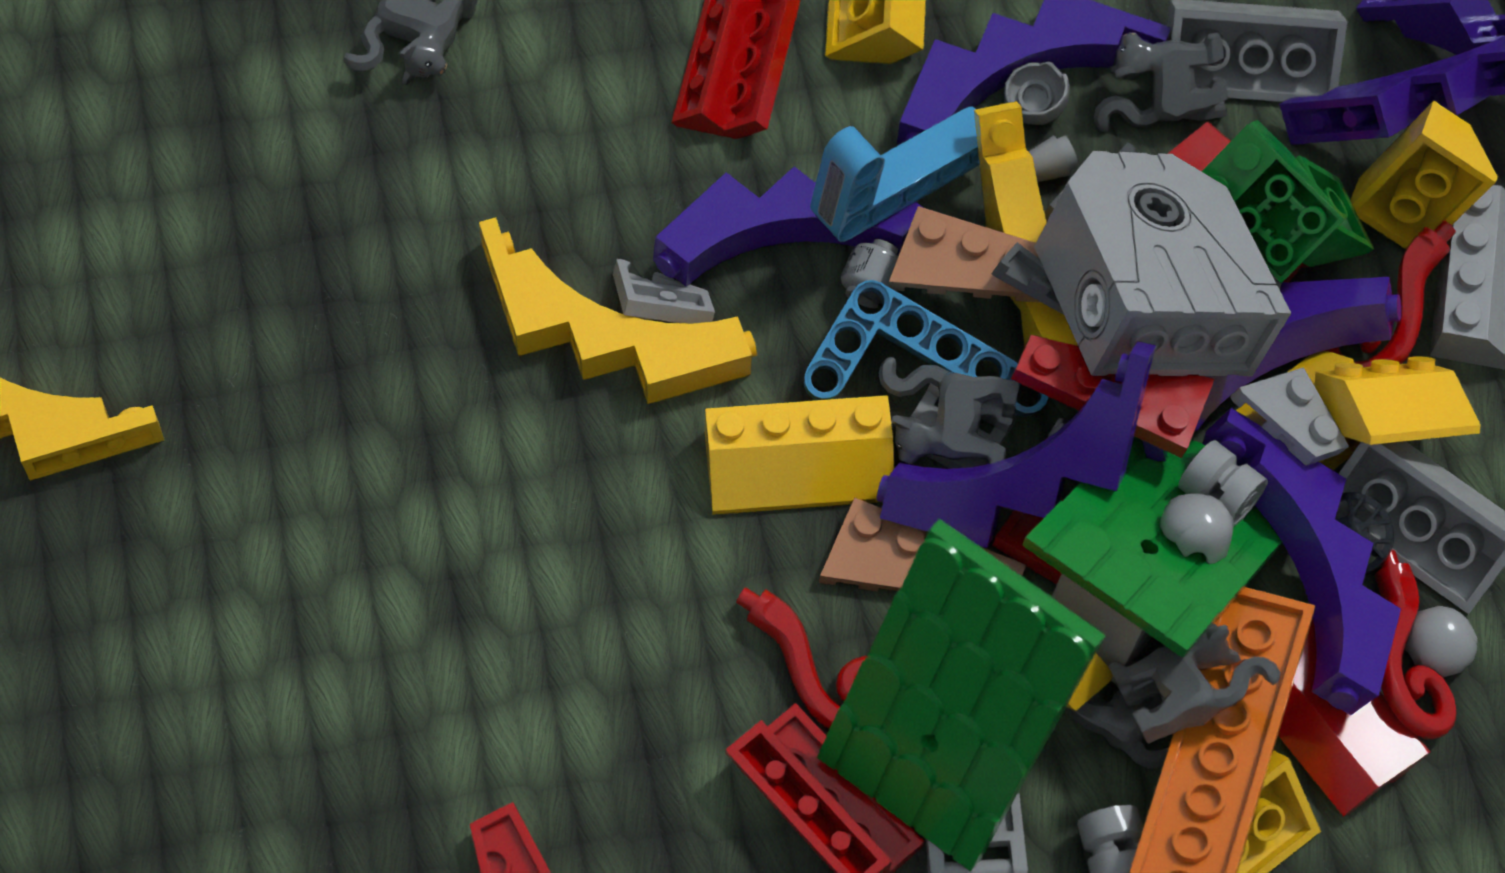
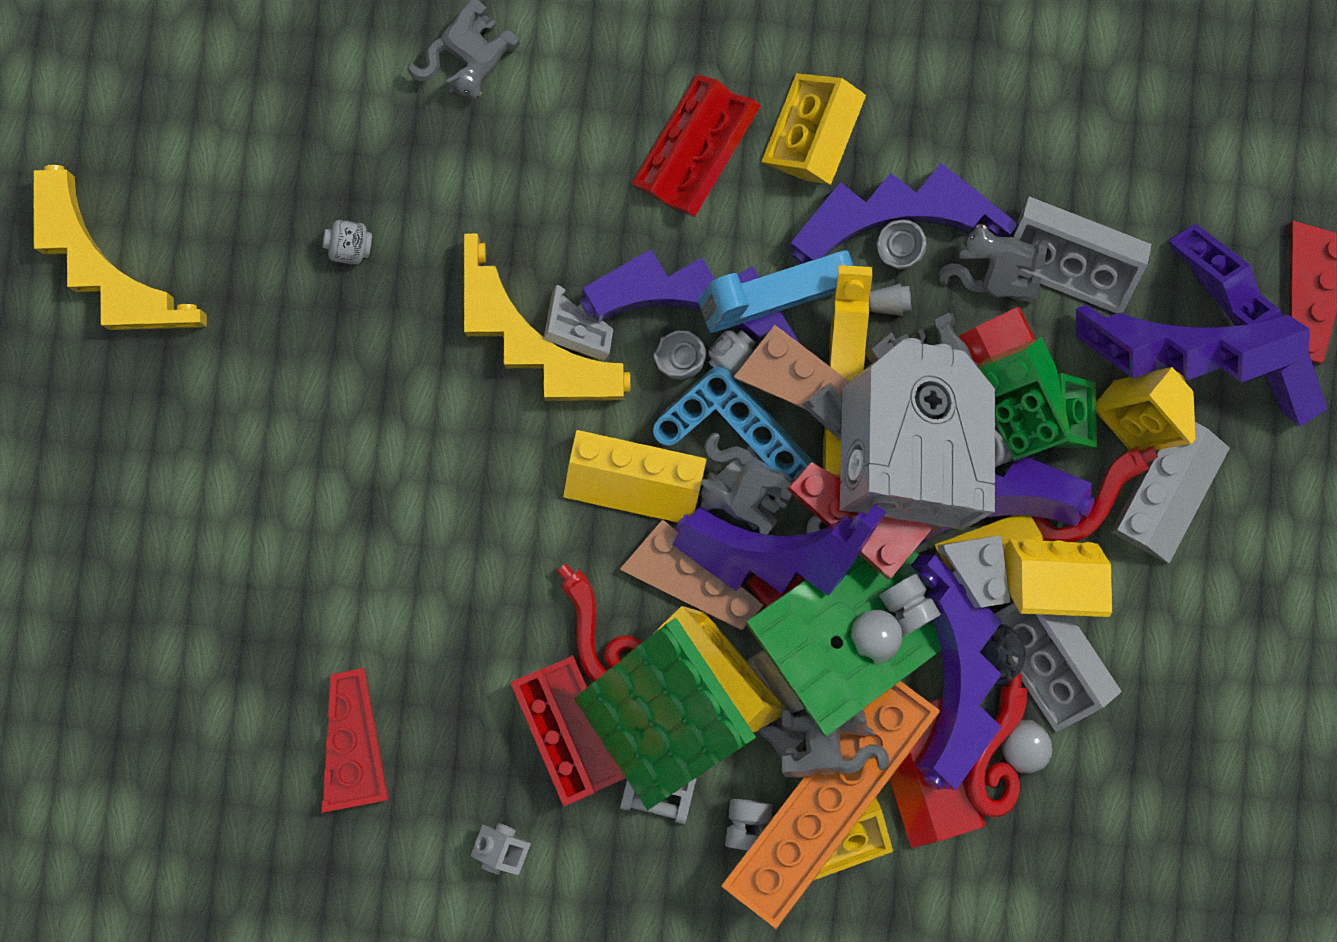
camera: 20 degrees right, 20 degrees up
none -> light grey head [322,220,372,265]
none -> light grey hair [654,330,706,380]

